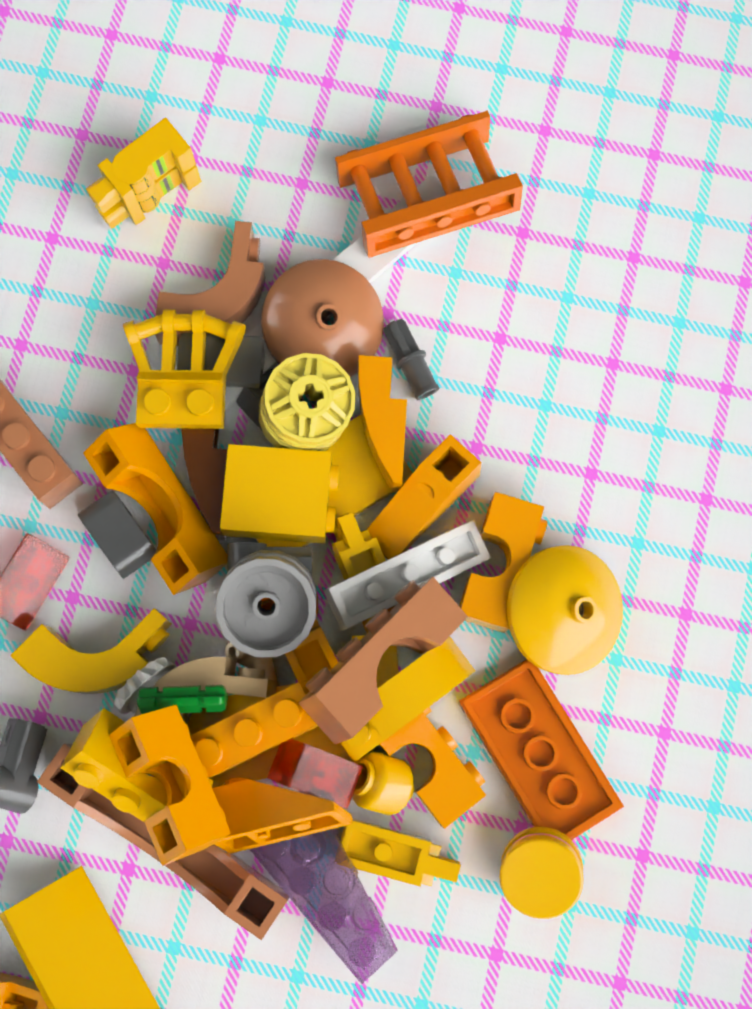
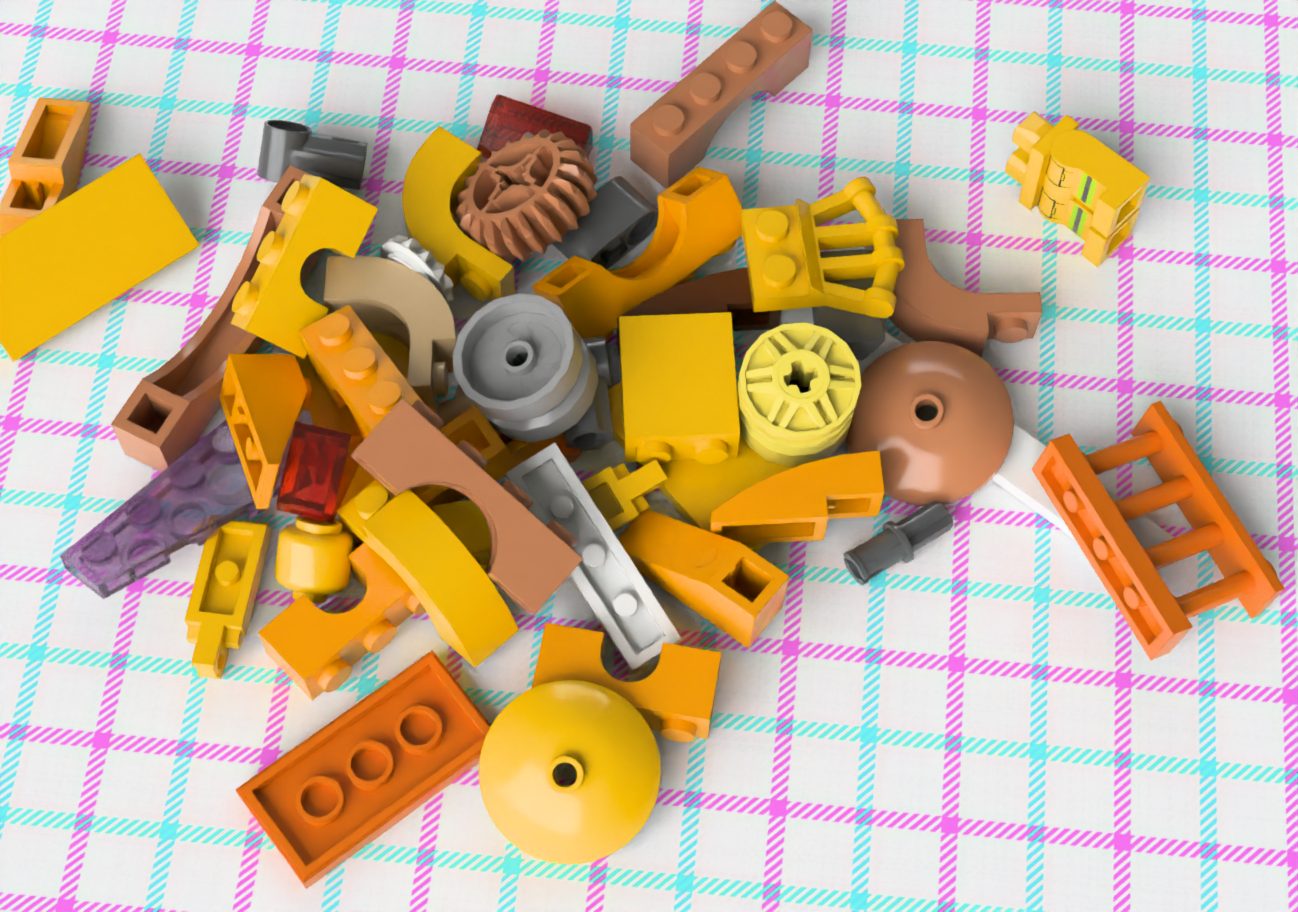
camera: 90 degrees right, 15 degrees down
light orange arch [109,705,231,866] -> none
green axle [137,685,228,714] -> none
yellow head [499,827,584,919] -> none
none -> nougat gear [455,129,598,263]

